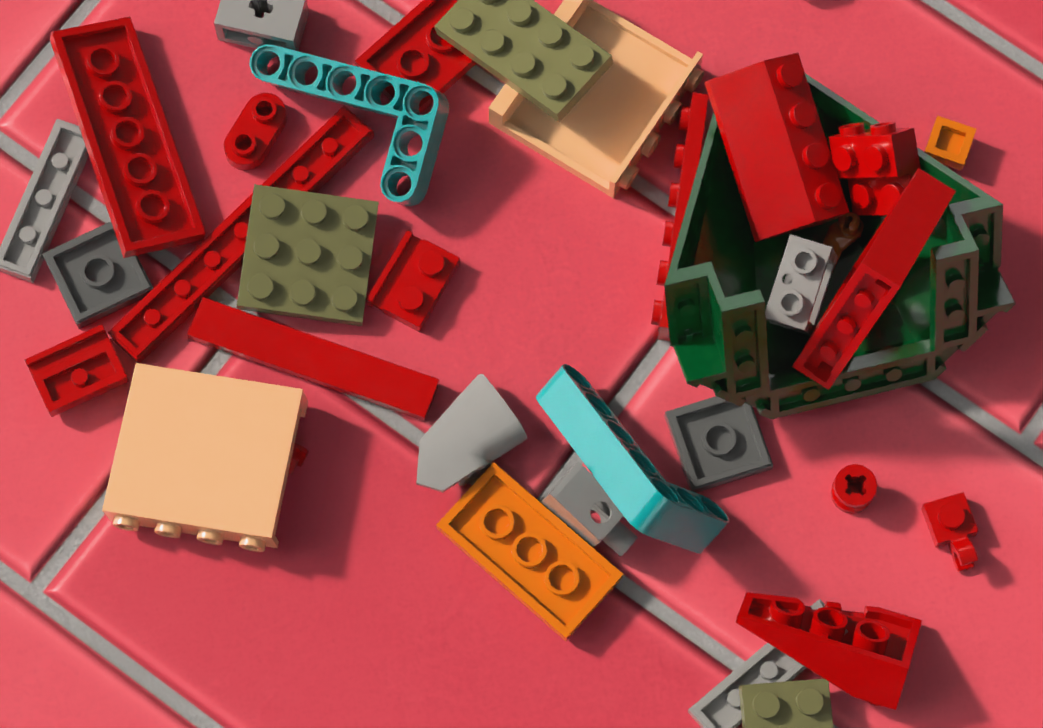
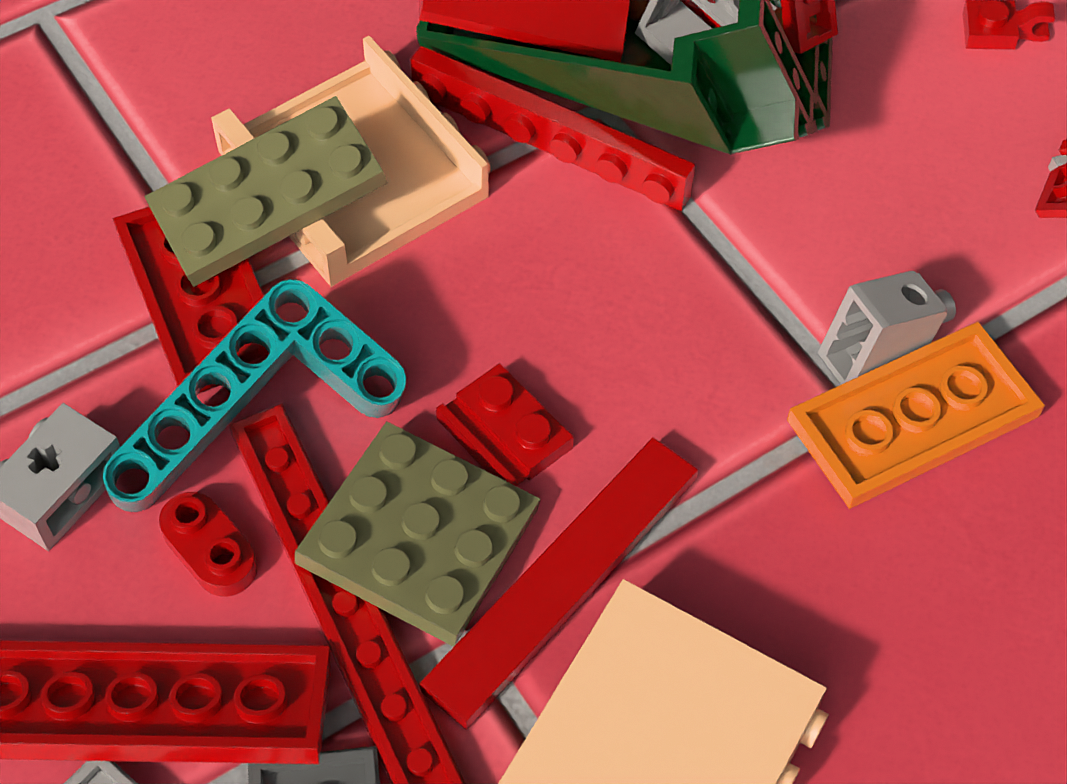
camera: 70 degrees left, 15 degrees down
light grey panel [416,374,527,493] -> none
beam [536,364,730,554] -> none
dark grey tile [664,396,773,493] -> none
red wheel [830,464,878,514] -> none

